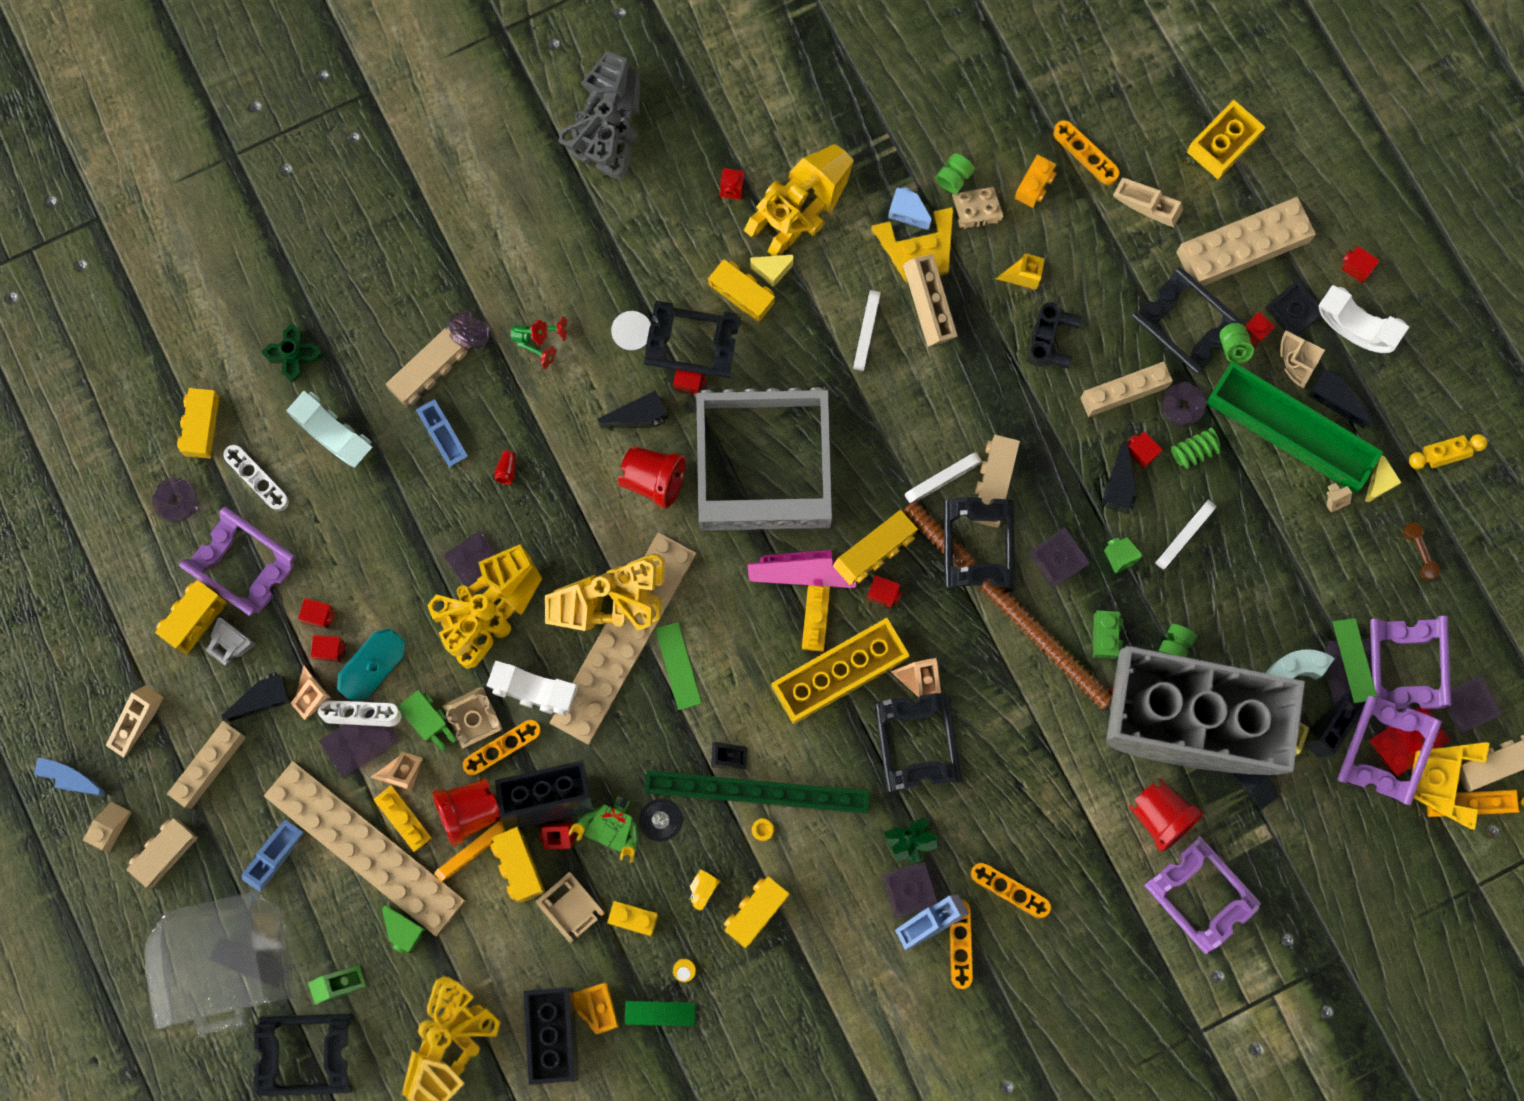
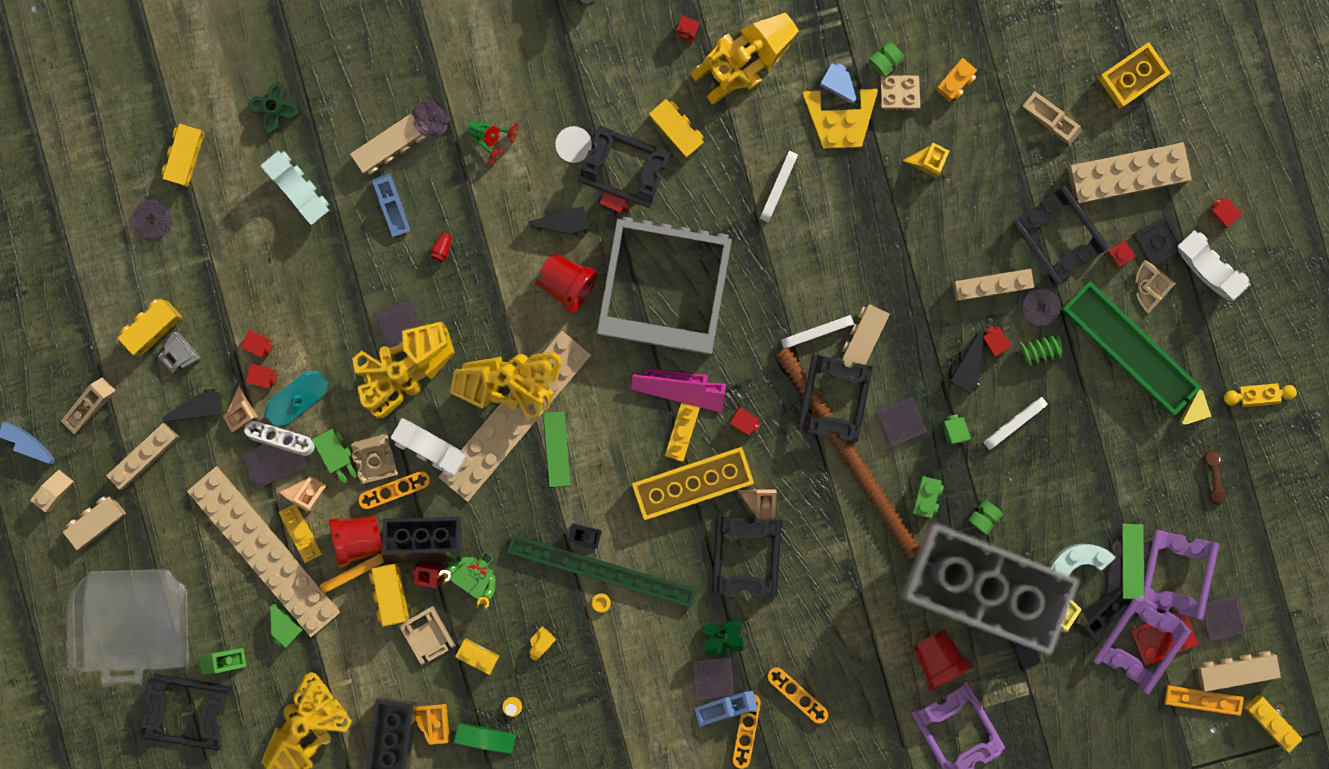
camera: 10 degrees right, 10 degrees up
medium lavender piece [179,506,295,616] -> none
white beam [223,445,289,512] -> none
medium blue slope [242,820,303,892] -> none
black sticker [639,799,682,842] -> none
yellow brick [724,877,789,949] -> none
light yellow slope [750,255,793,287] -> none
yellow brick [833,510,918,585] -> none
tan brick [903,254,958,347] -> none
black piece [1028,302,1082,369] -> none
light orange beam [1053,120,1119,185] -> none
bright green wheel [1220,323,1254,364] -> none
black slope [1307,369,1371,429] -> none
tan tile [1327,483,1352,513] -> none
yellow wing [1412,742,1489,830] -> none

